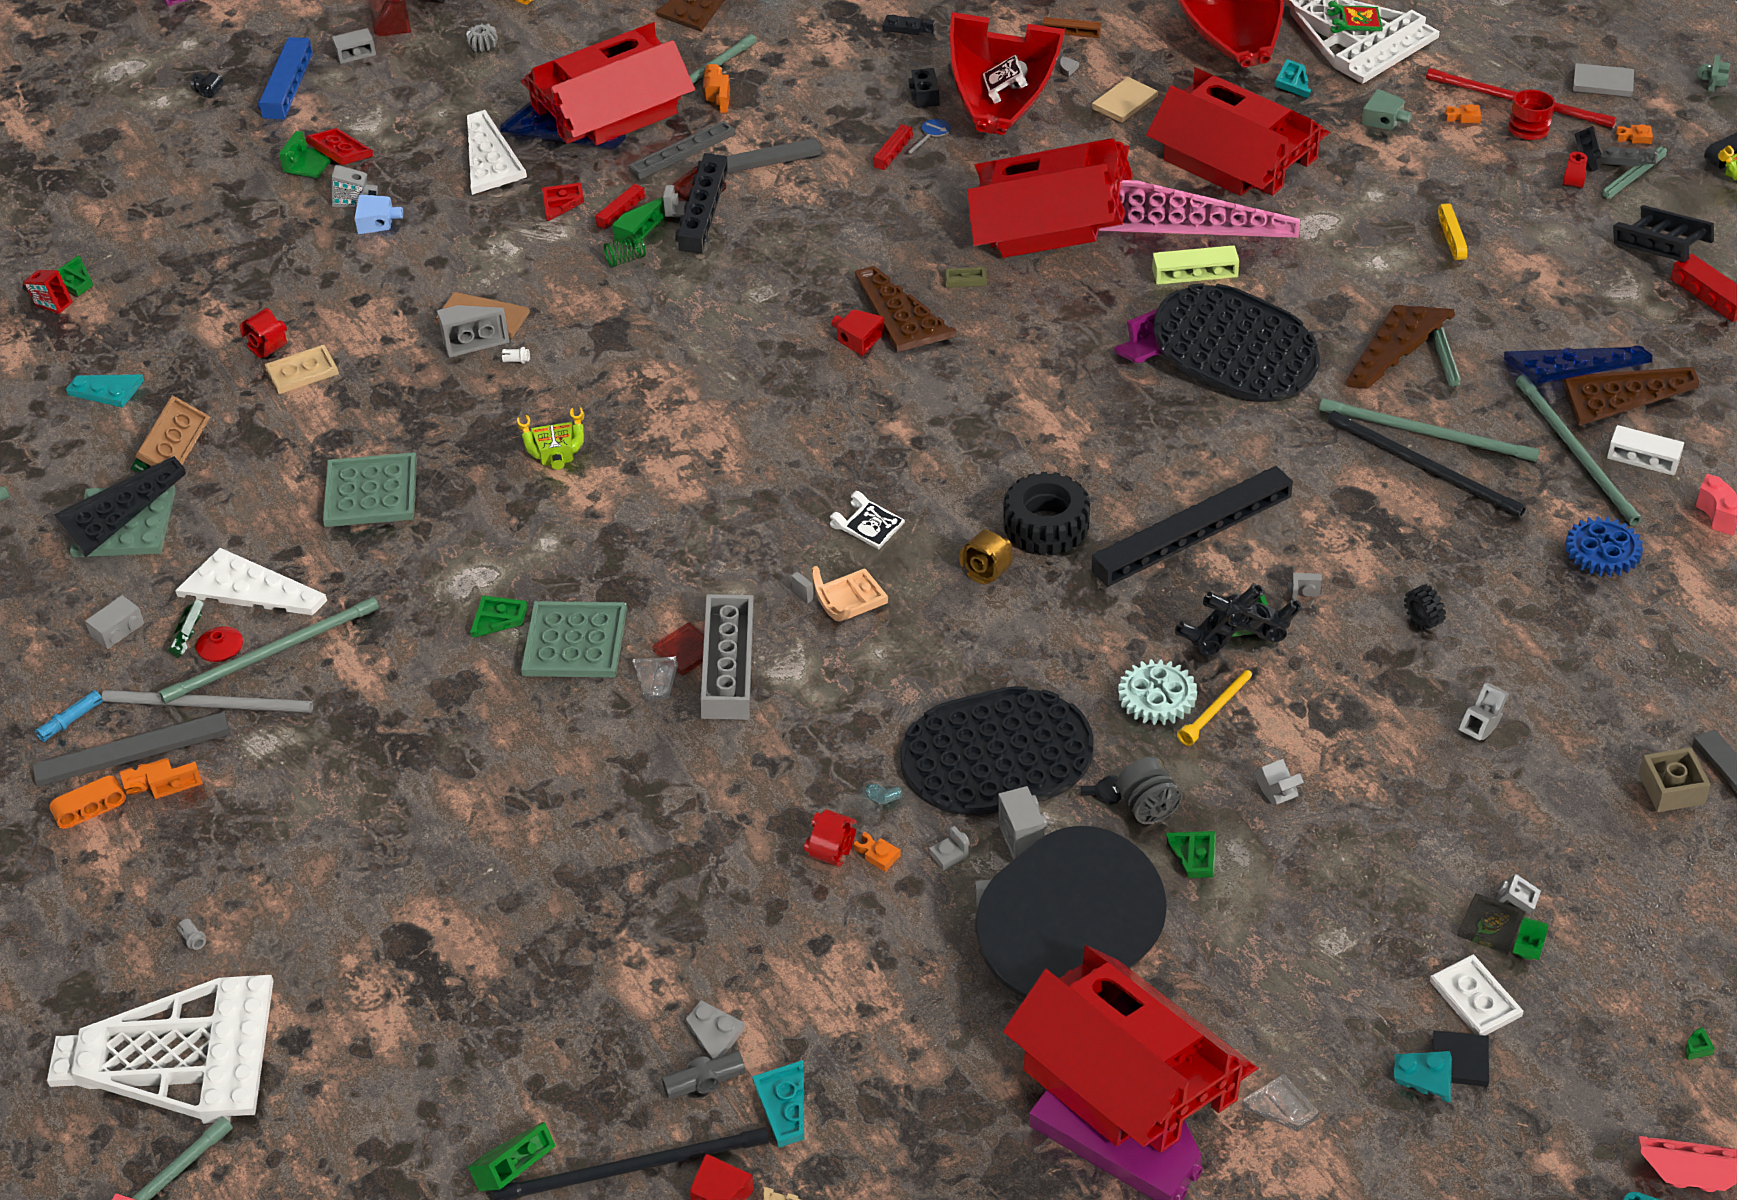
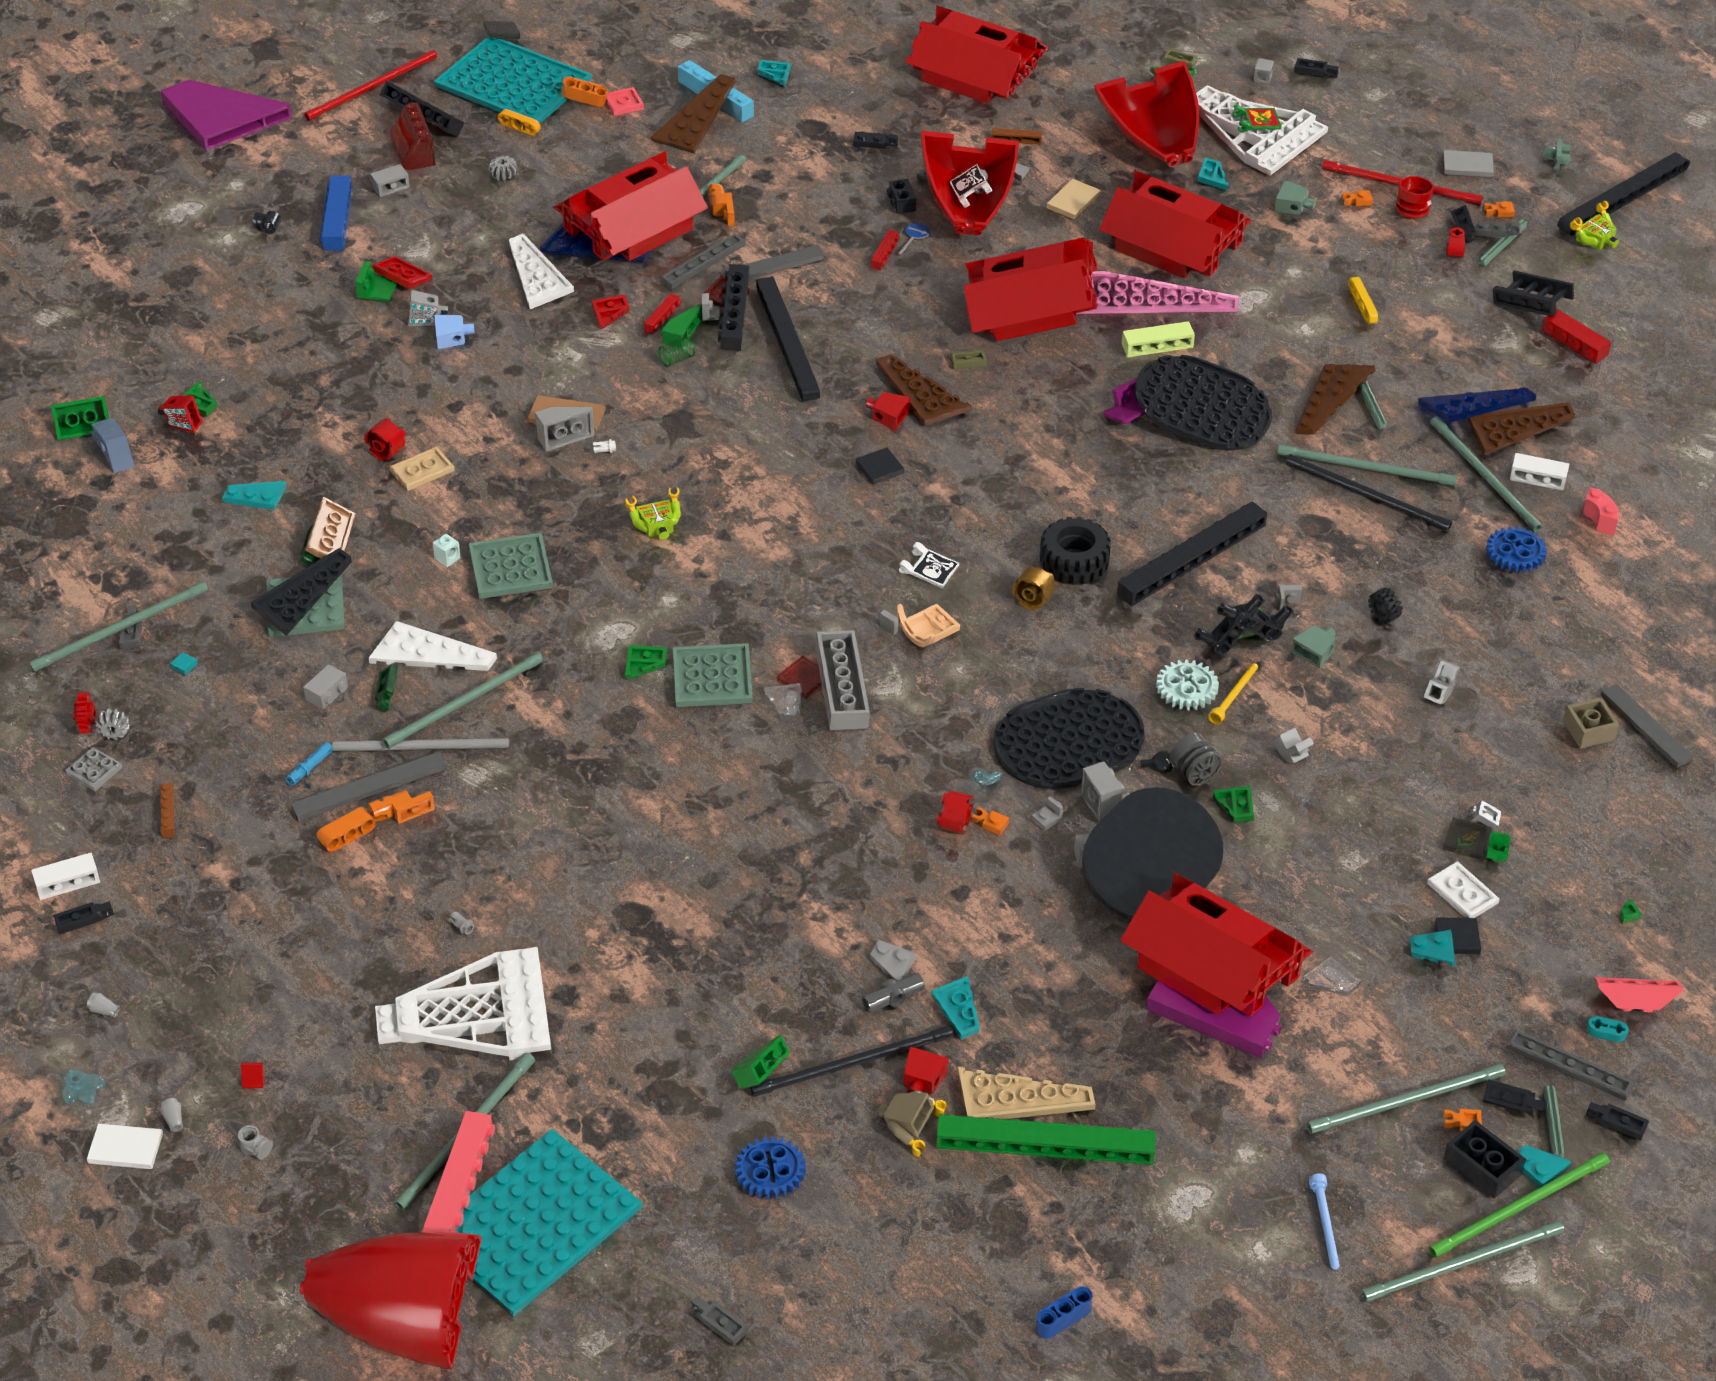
camera: 10 degrees left, 0 degrees up
red dish [196,626,243,662] -> none
none -> light aqua brick [433,534,461,567]
none -> black beam [756,276,820,402]
none -> black tile [856,448,904,484]
none -> sand green torso [1291,626,1336,669]

